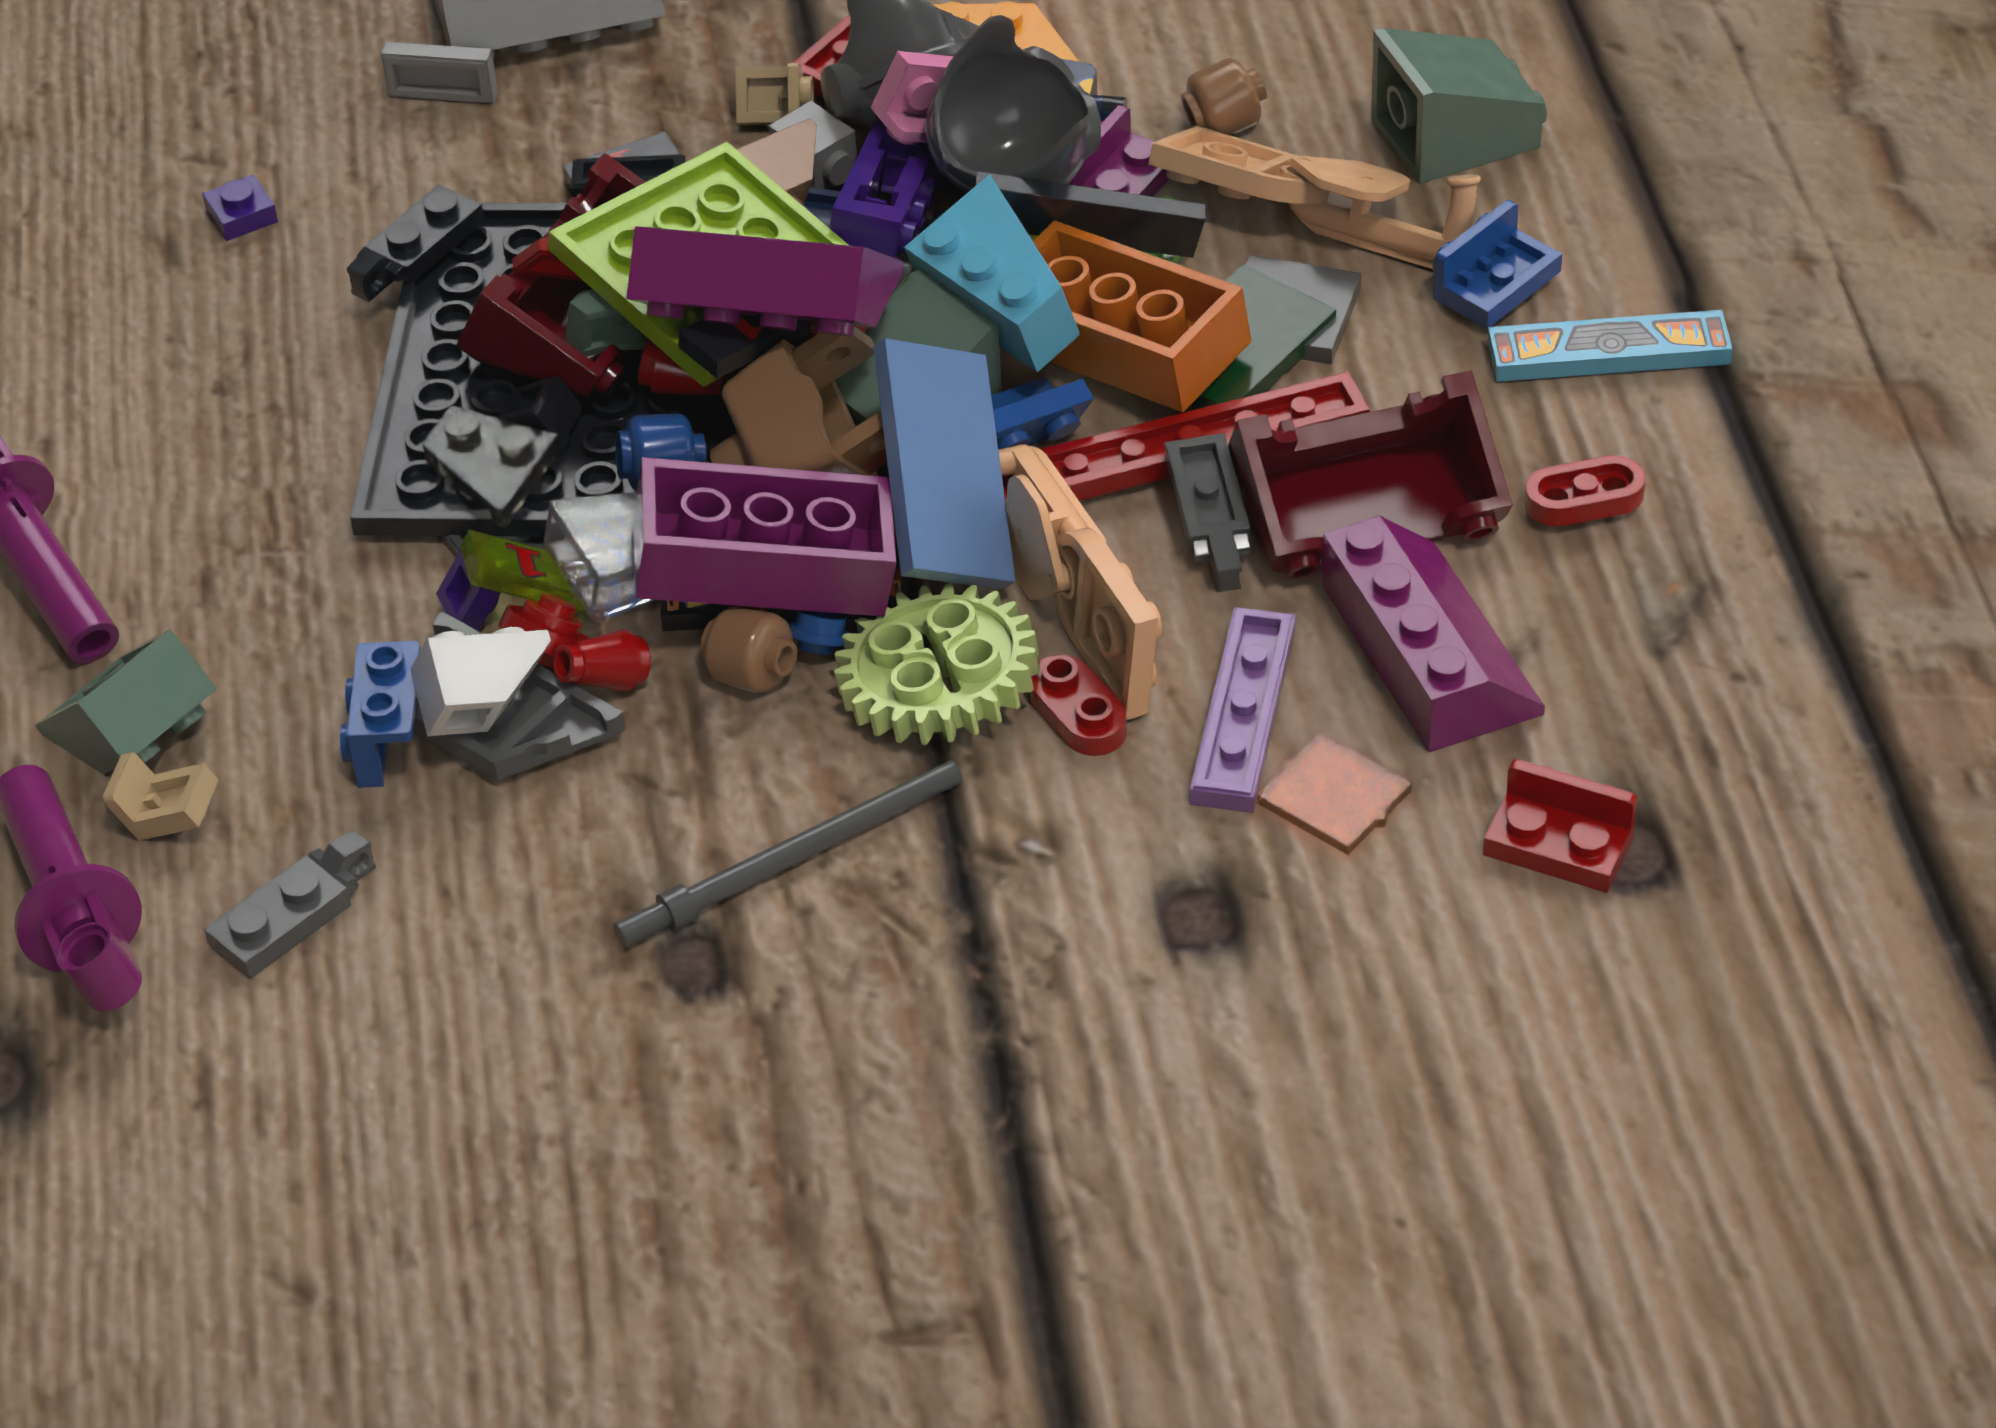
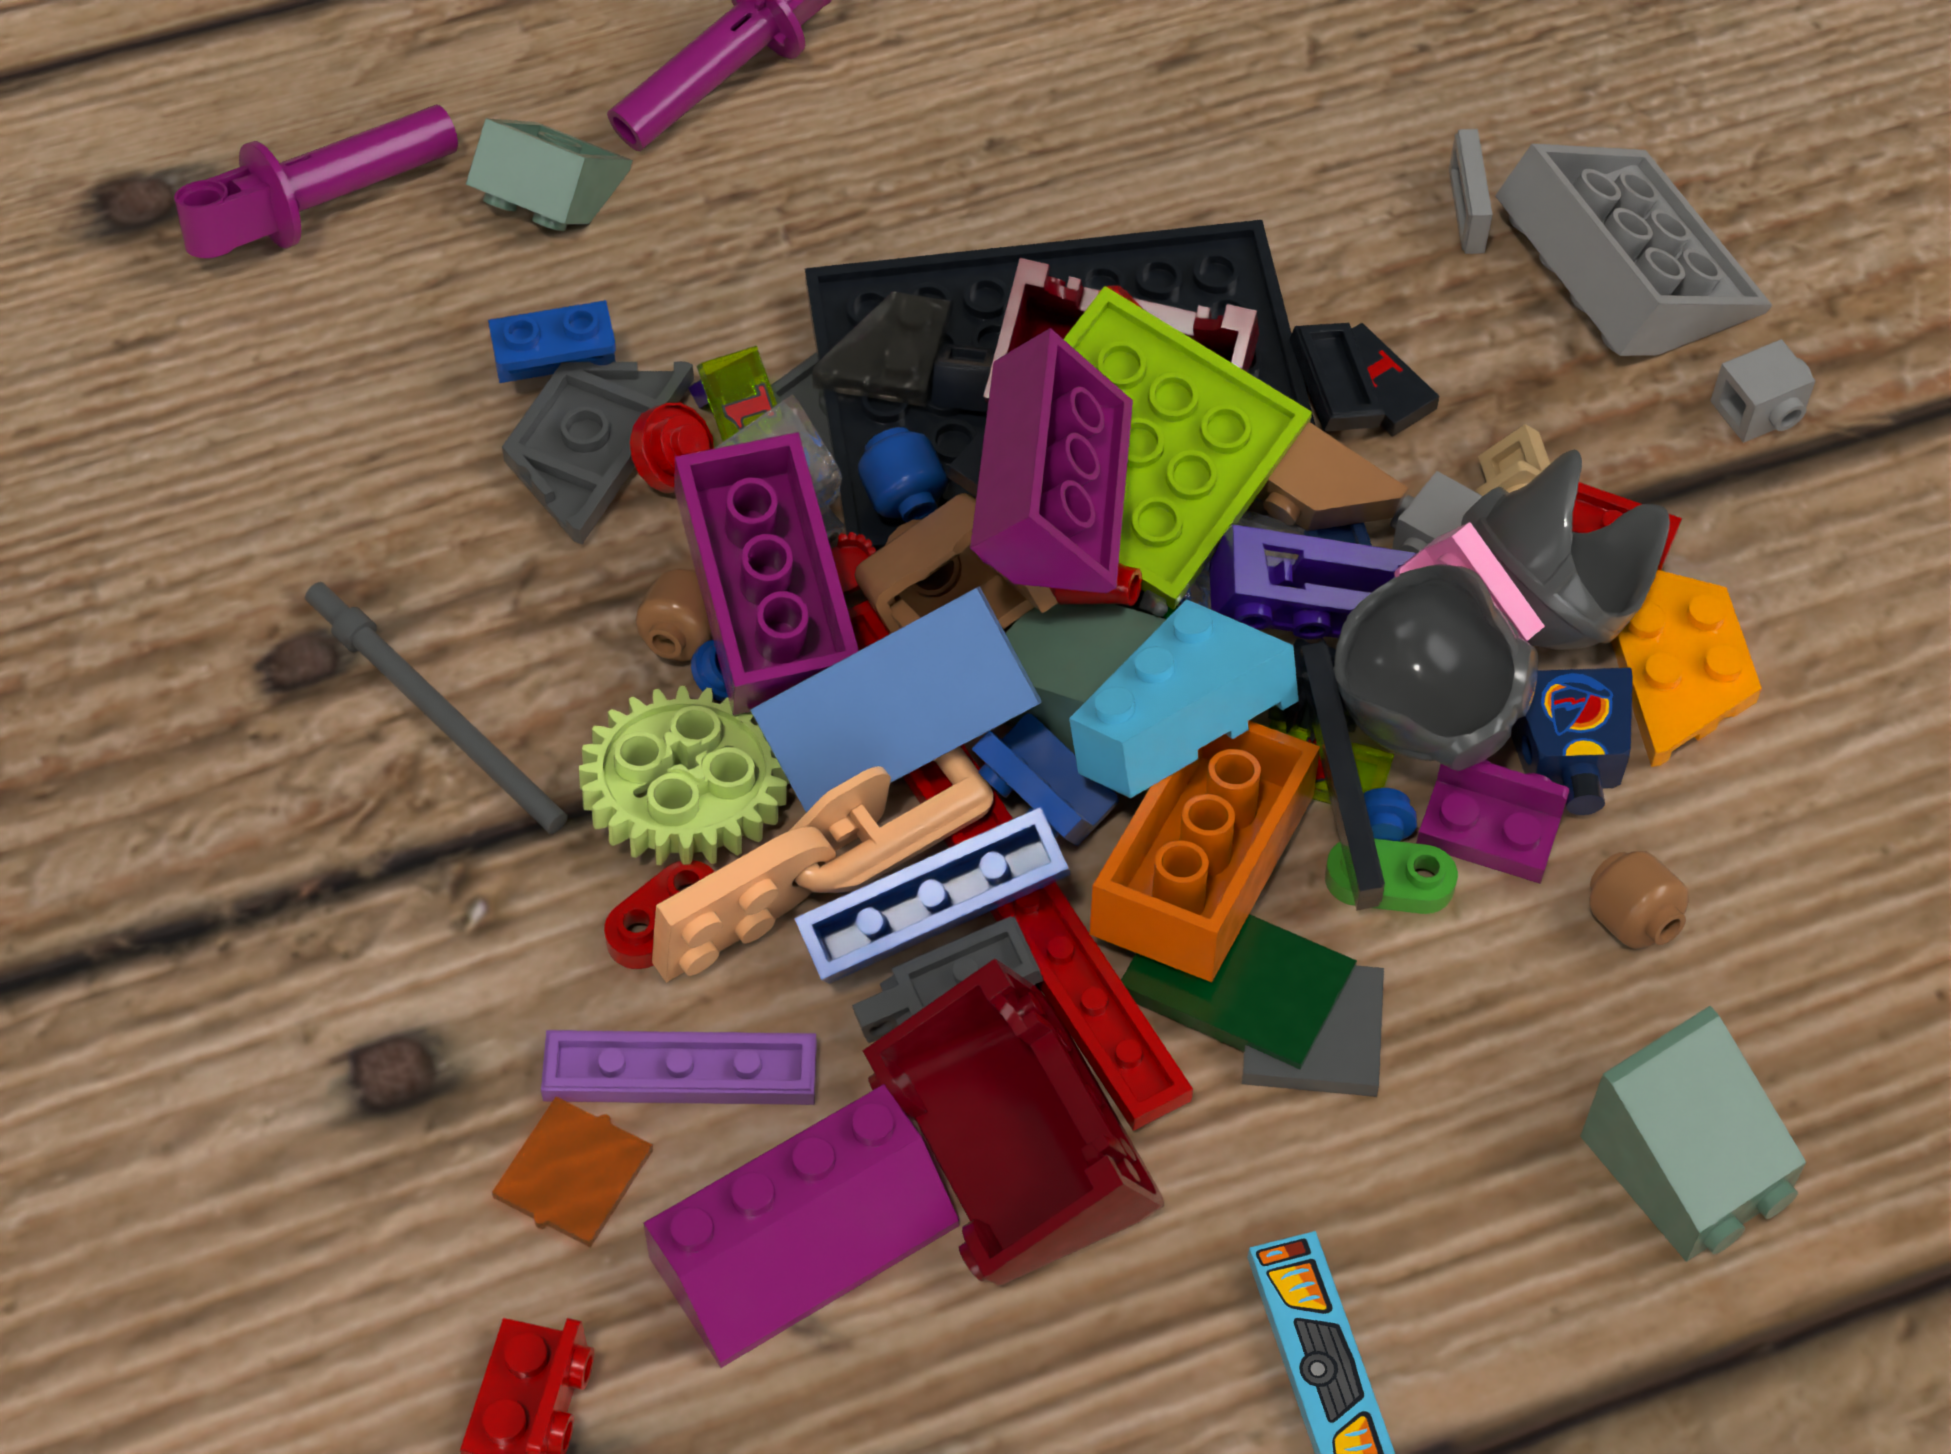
camera: 75 degrees right, 10 degrees up
tan bracket [103,752,219,841] -> none
dark purple plate [202,174,278,241] -> none
dark grey hinge [204,829,376,978] -> none
black hinge [347,184,484,302] -> none
white slope [410,627,551,736] -> none
red cone [553,629,651,692] -> none
light nougat plate [1148,126,1481,269] -> none
blue bracket [1433,199,1562,329] -> none
red plate [1524,455,1646,527] -> none
none -> brick [794,807,1071,984]

